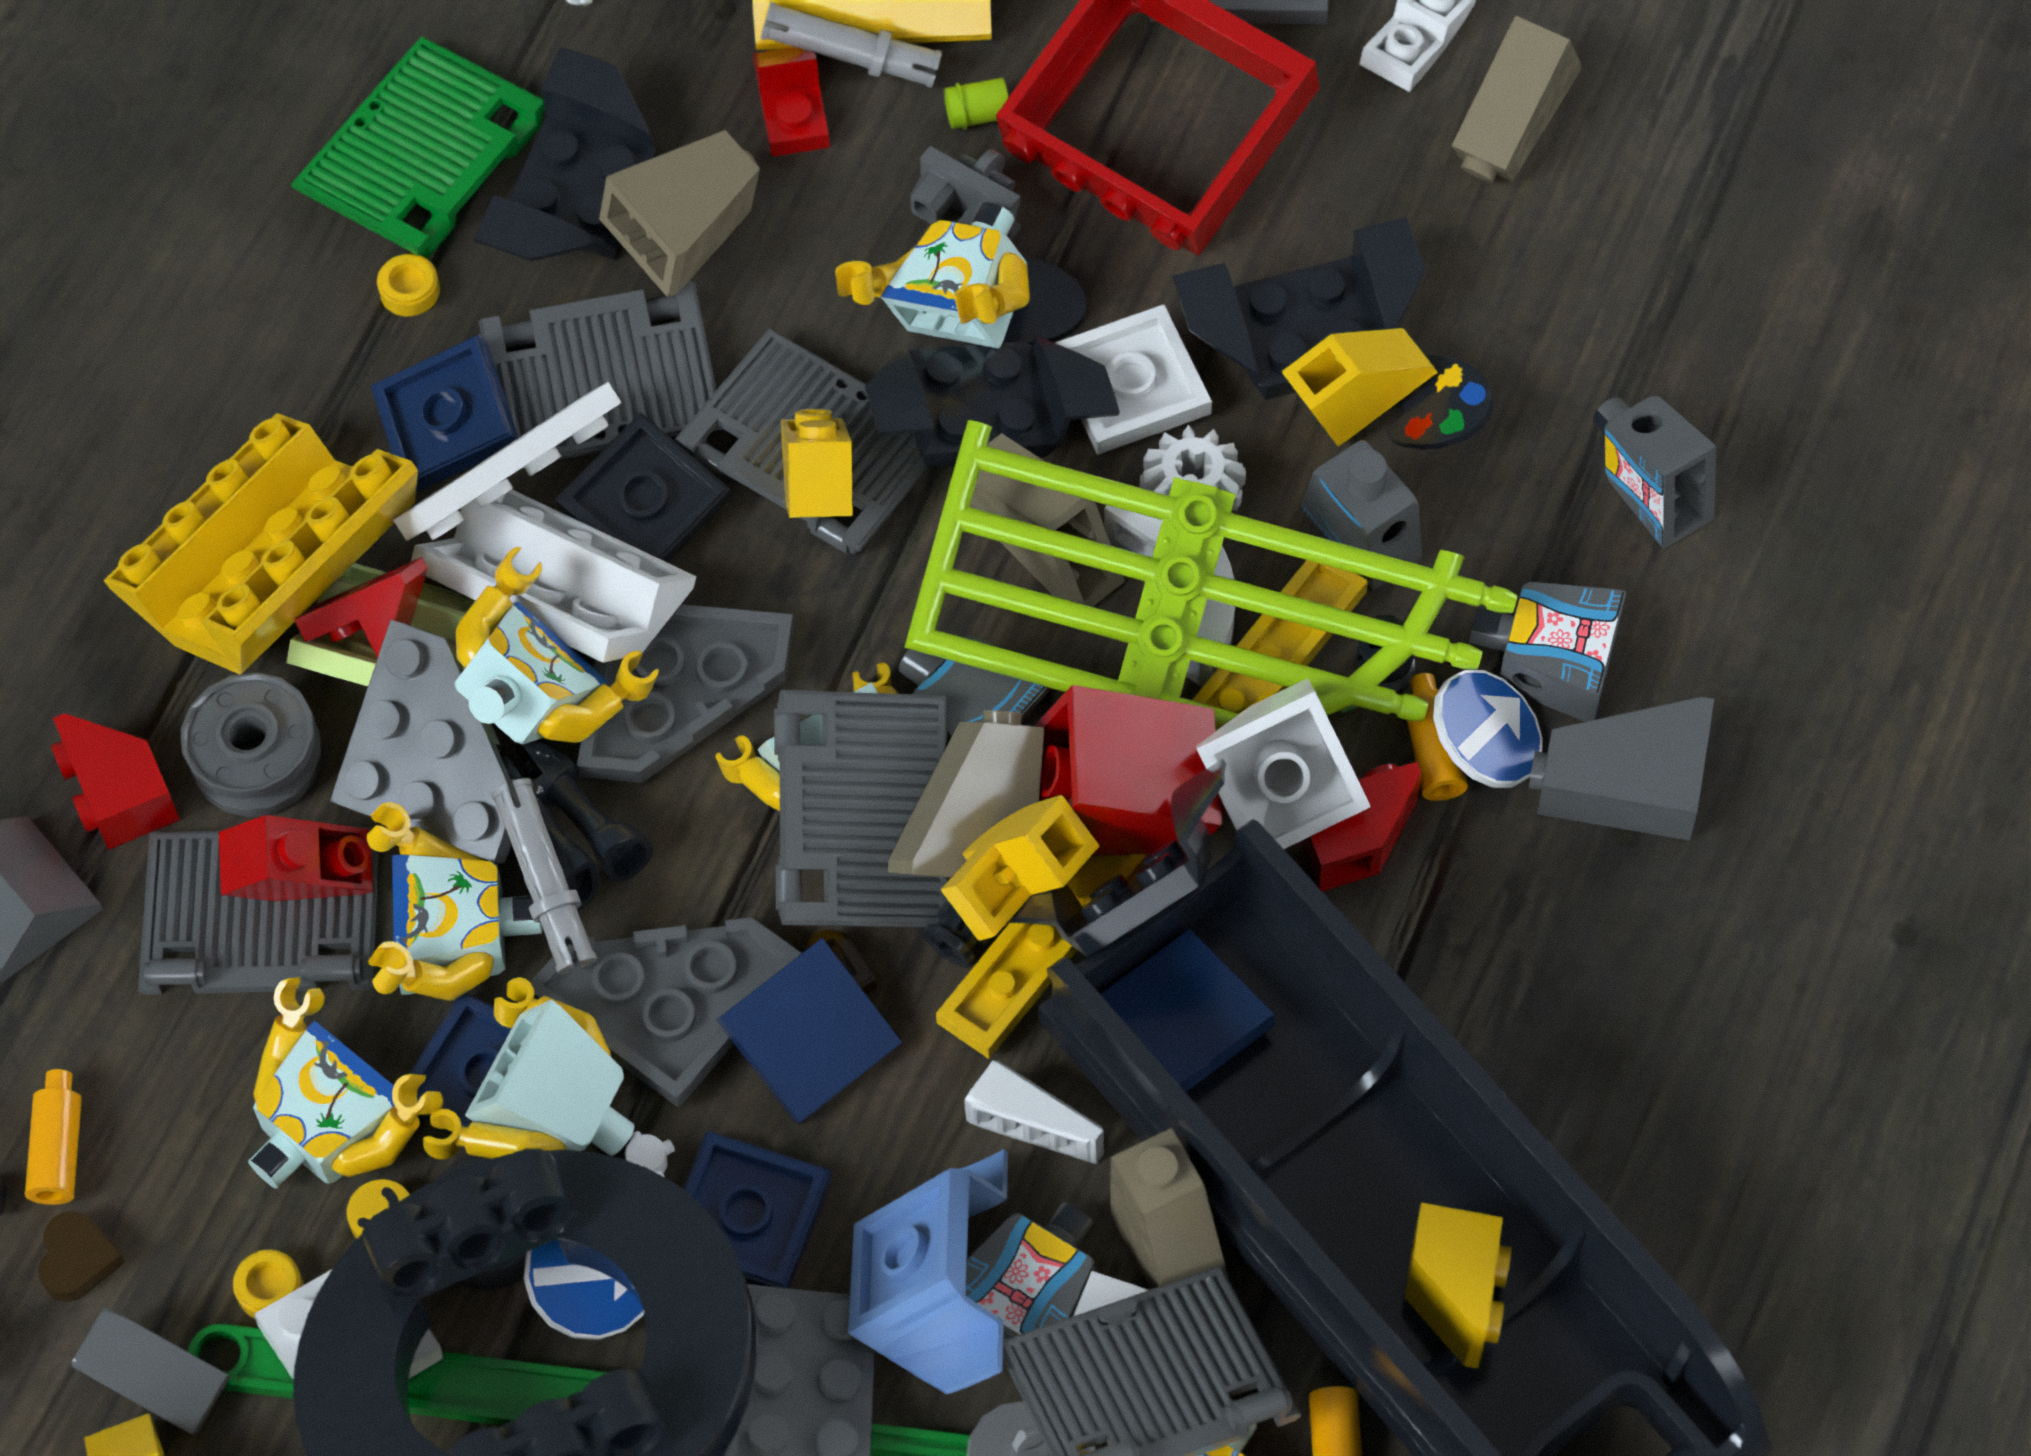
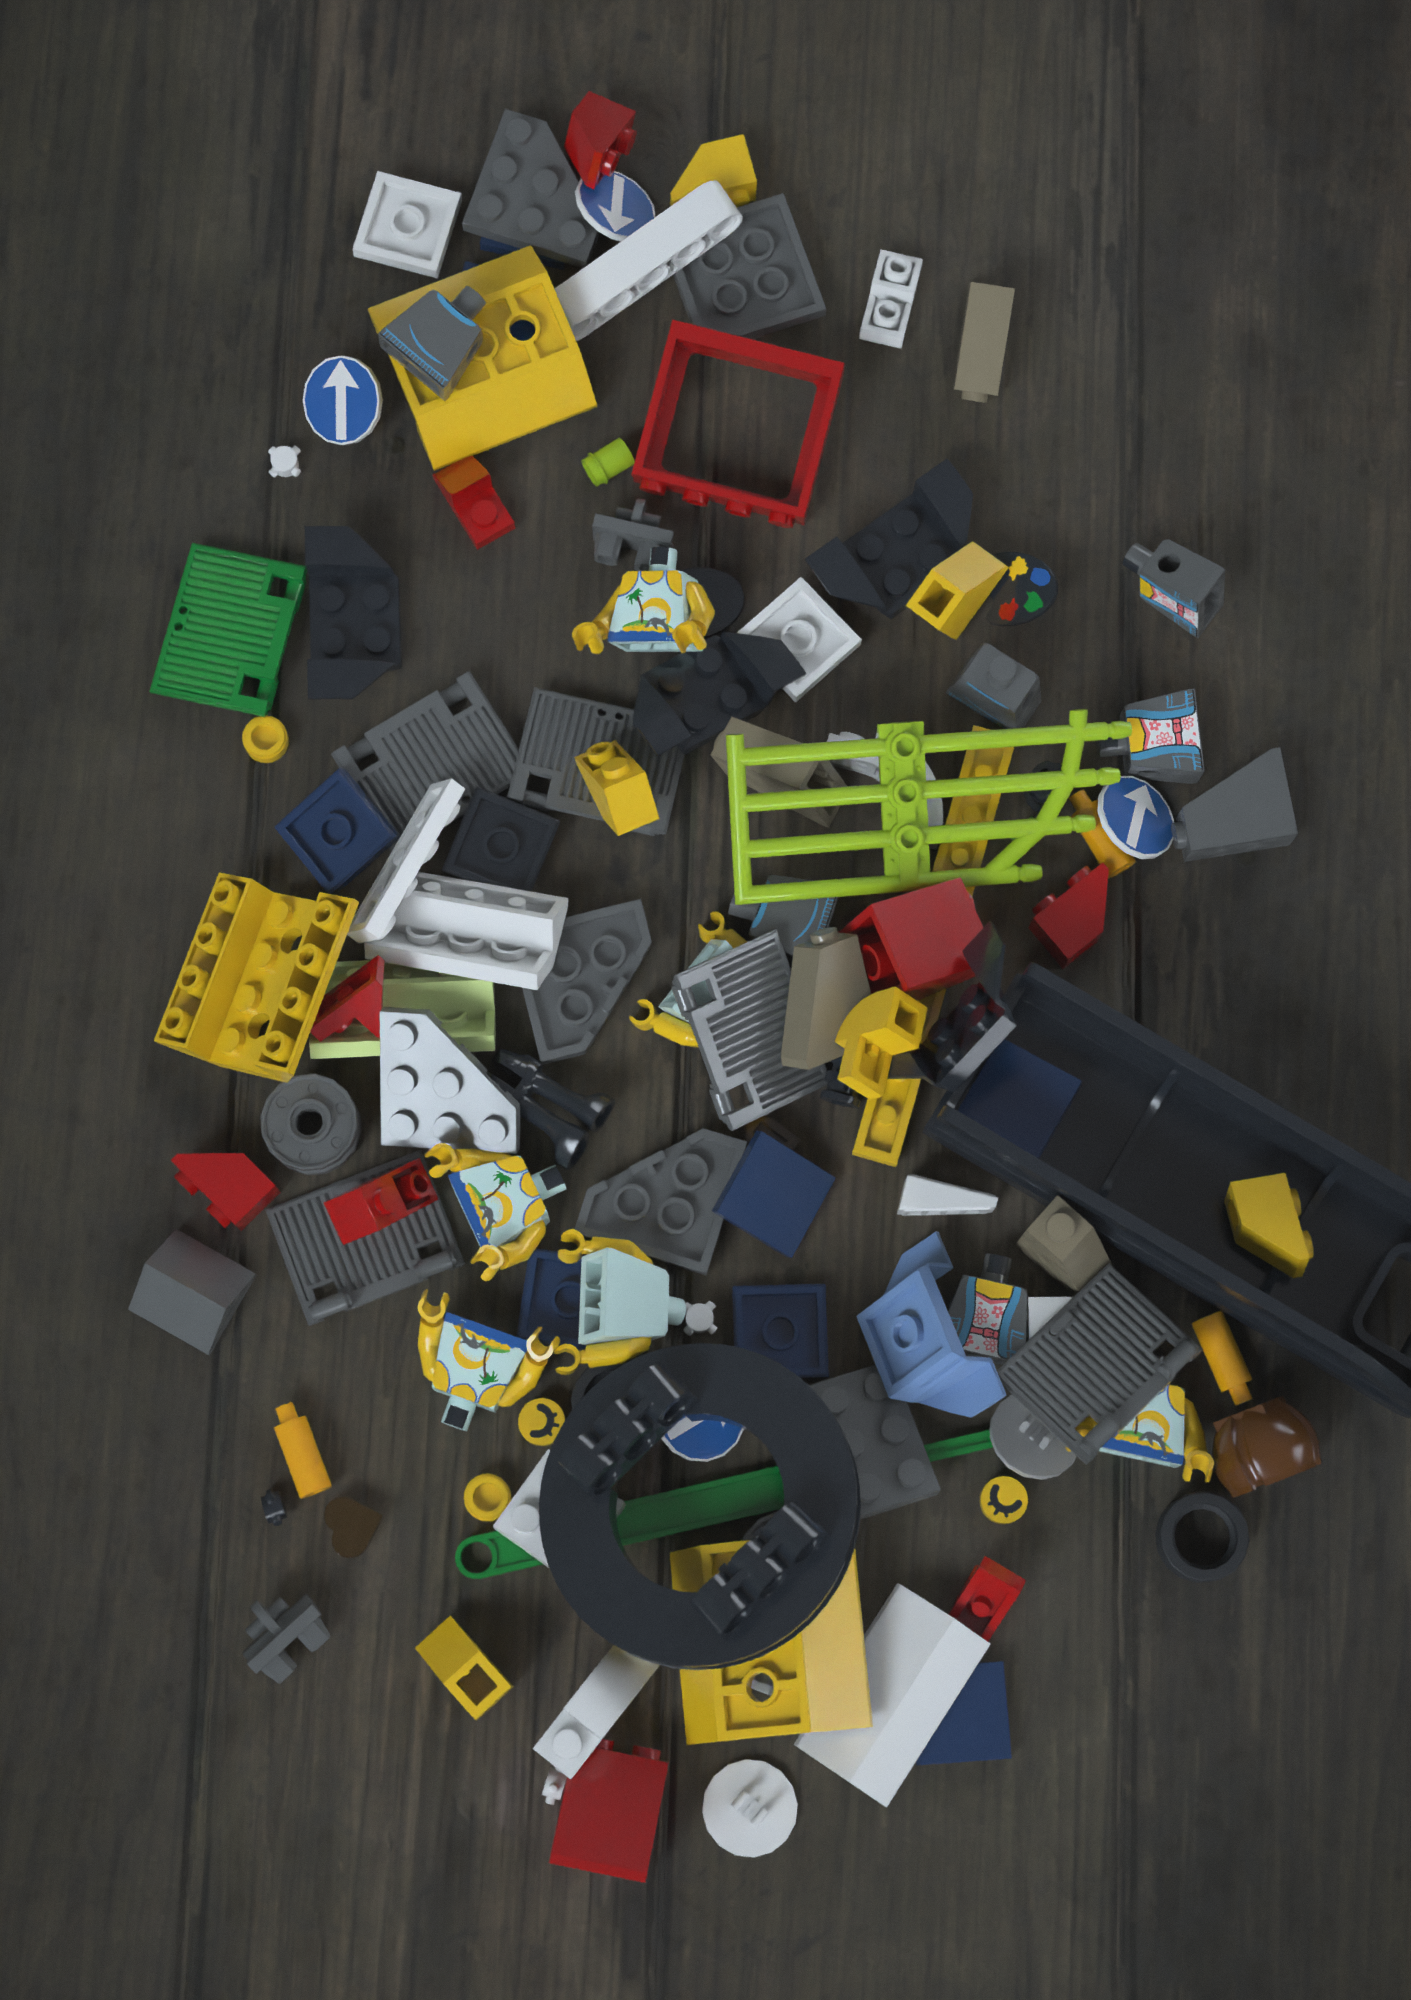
camera: 25 degrees left, 15 degrees up
dark grey slope [71,1307,231,1436] -> none
torso [454,547,659,745] -> none
light grey pin [491,778,598,975] -> none
dark tan slope [599,130,760,298] -> none
light grey pin [760,2,942,88] -> none
white gear [1140,425,1246,511] -> none
white slope [1196,678,1371,849] -> none

